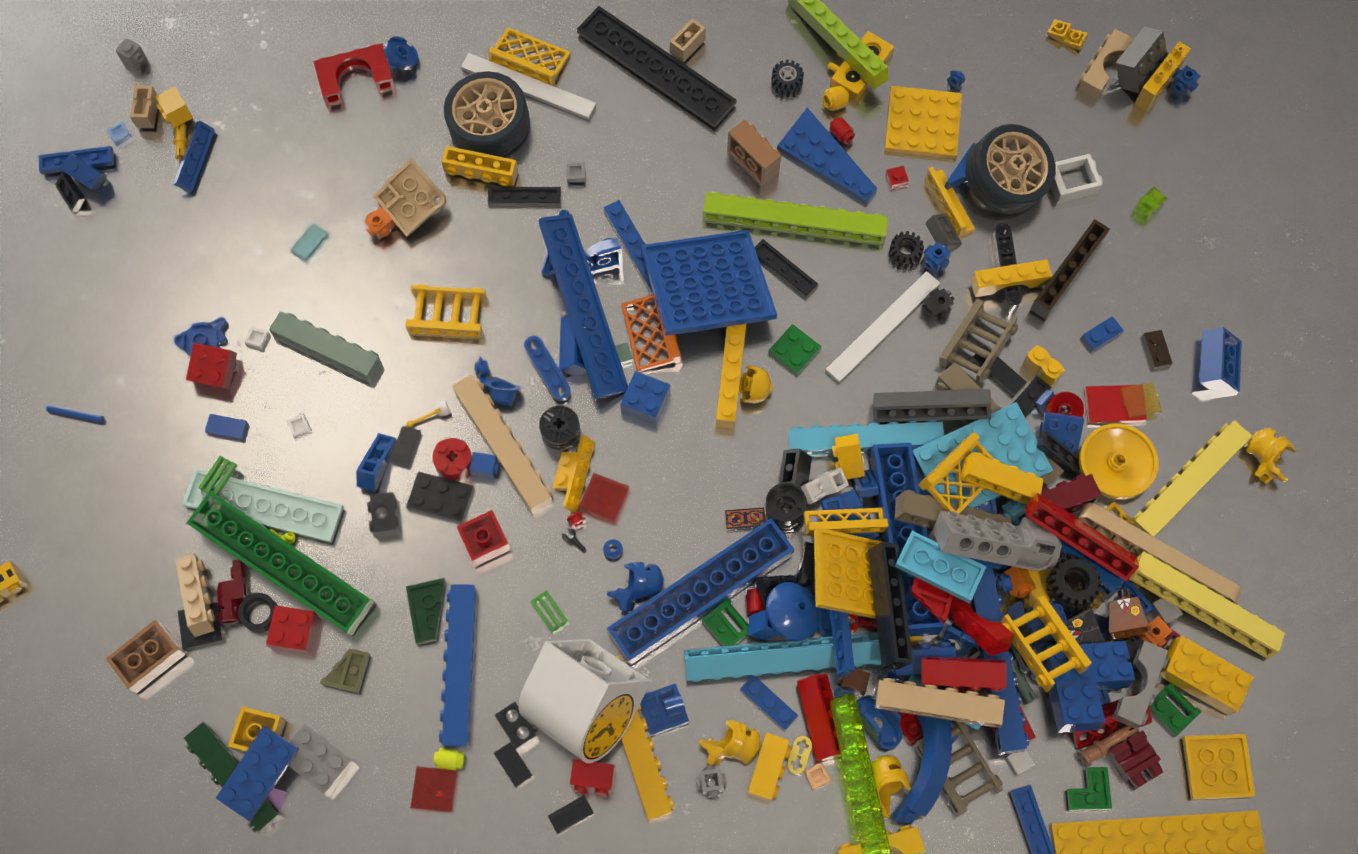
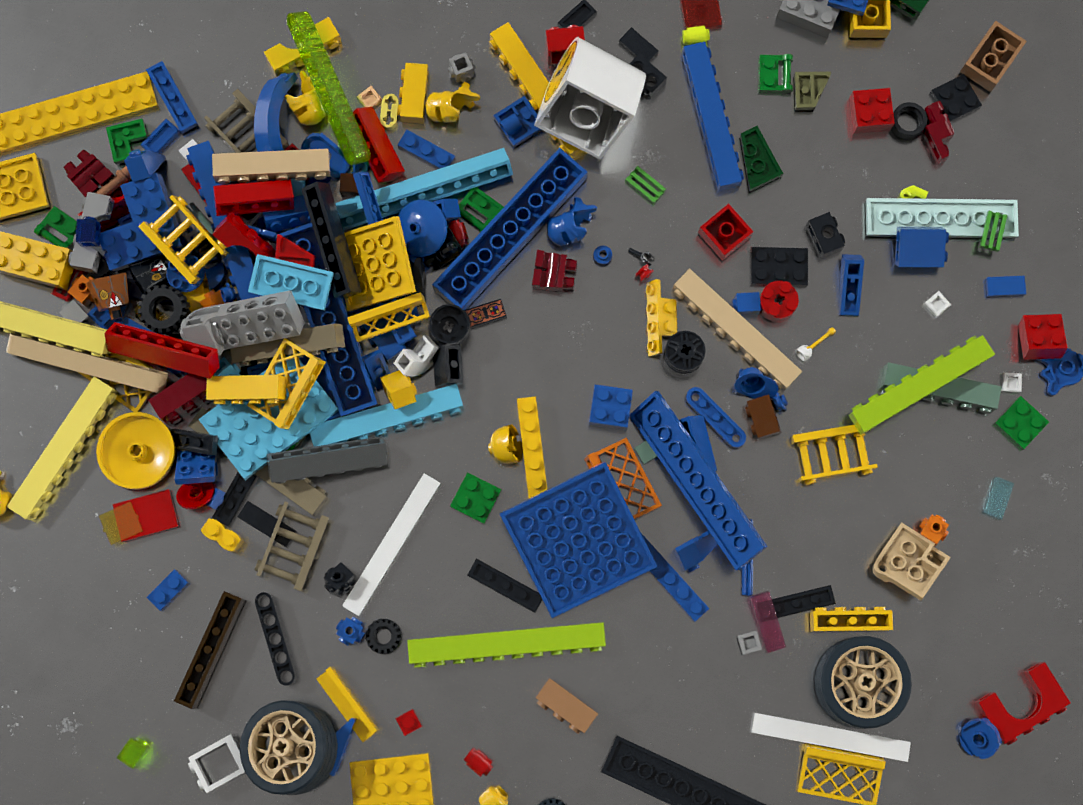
camera: 165 degrees right, 10 degrees up
tan brick [175,553,215,637] -> none
green brick [186,491,375,635] -> none
black tile [390,426,421,467] -> none
clear red plate [579,473,630,523] -> none
blue wing [777,107,877,205] -> none
dark grey slope [926,214,962,250] -> none
yellow arch [971,259,1052,297] -> none
dark brown plate [1142,330,1173,370] -> none
slope [1199,327,1242,393] -> none
none -> clear blue brick [76,216,101,247]
none -> blue slope [124,149,166,182]
none -> blue tile [140,119,181,154]
none -> dark red hips [532,250,577,292]
none -> reddish brown brick [745,394,782,439]
none -> clear pink tile [750,591,786,653]
none -> green plate [759,54,793,93]
none -> lime brick [848,335,995,435]
none -> blue brick [895,227,949,267]
none -> green plate [994,396,1049,450]

